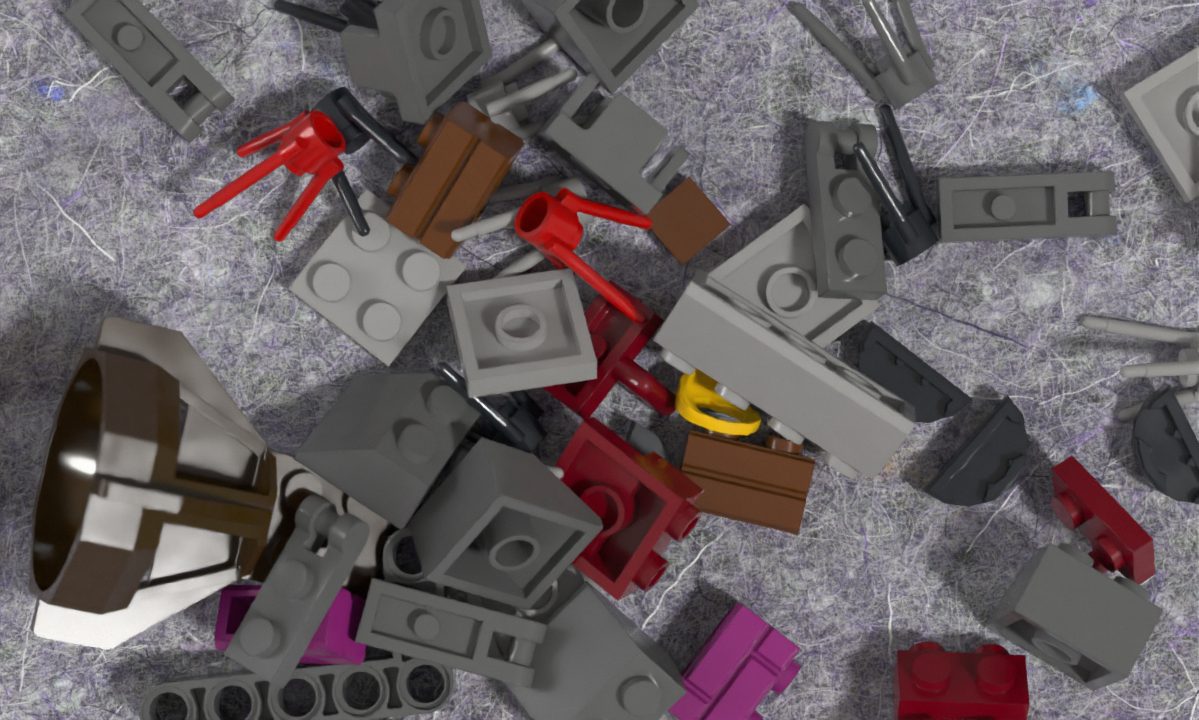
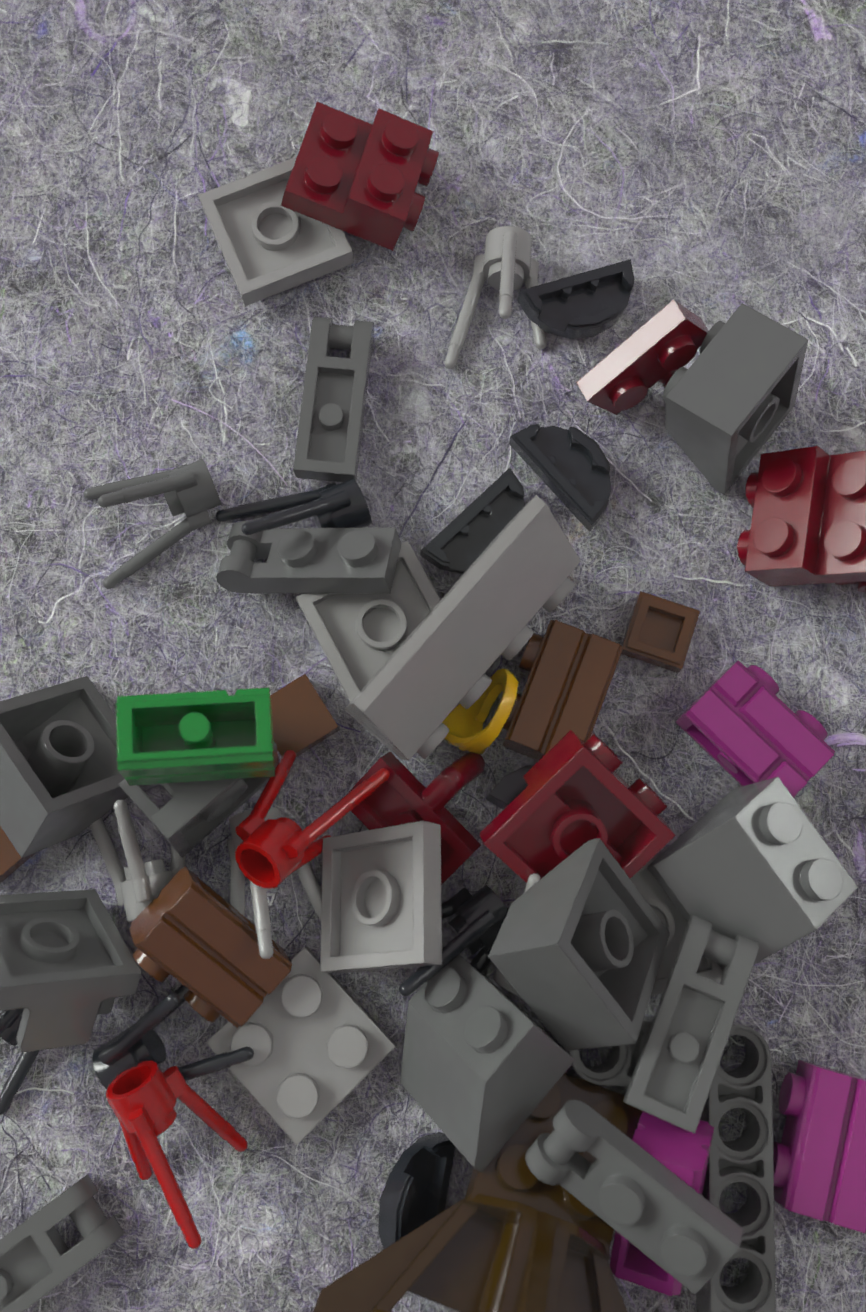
camera: 80 degrees left, 10 degrees down
none -> green brick [116,688,275,786]
none -> black plate [378,1132,455,1250]
none -> reddish brown tile [621,591,700,673]

